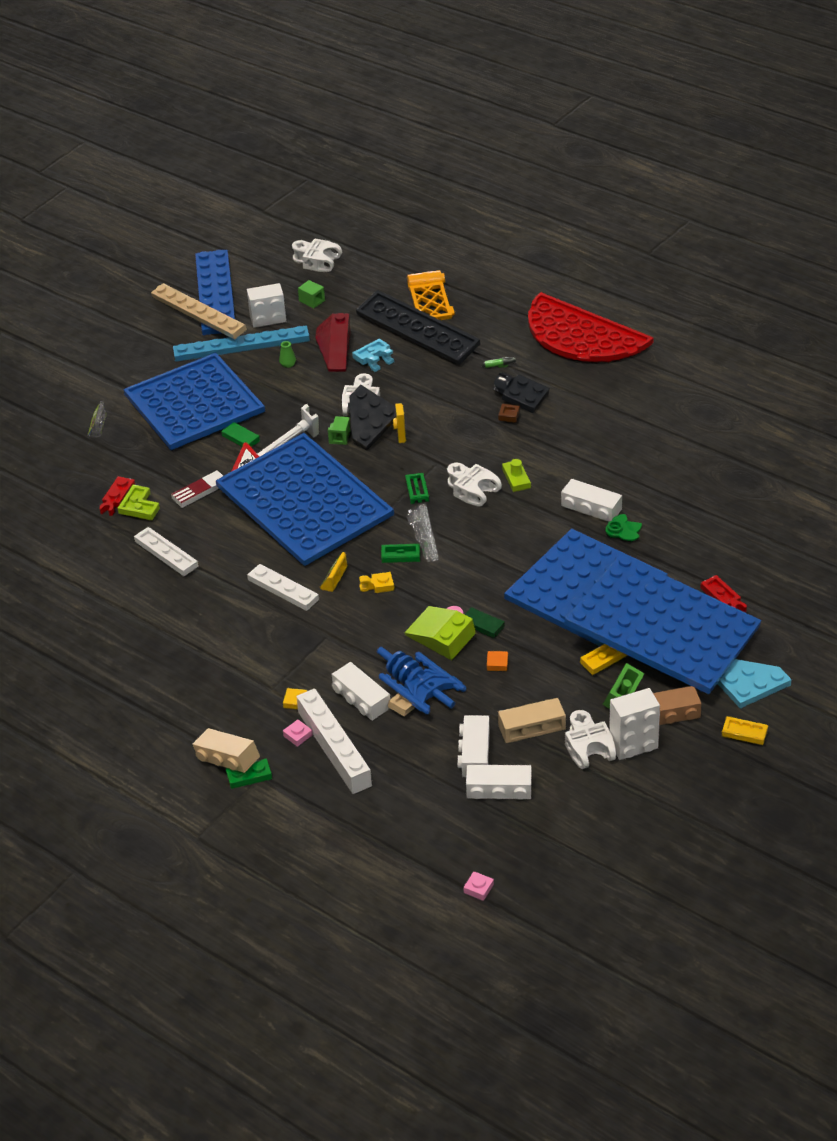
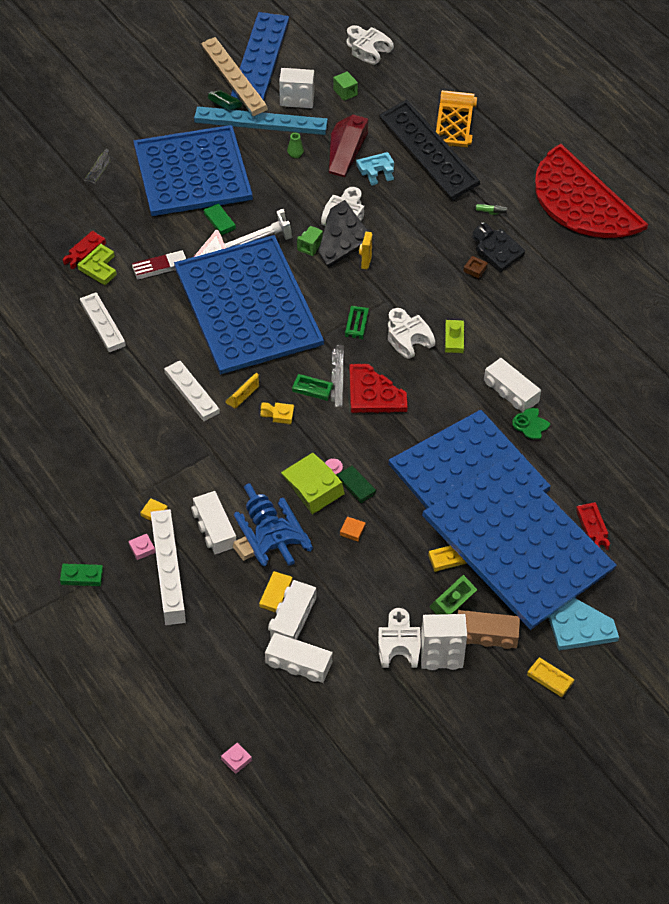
camera: 15 degrees right, 10 degrees up
tan brick [192,728,260,773] -> none
tan brick [498,698,566,743] -> none
none -> dark green tile [208,90,242,110]
none -> yellow tile [259,571,293,612]
none -> red plate [350,364,407,413]

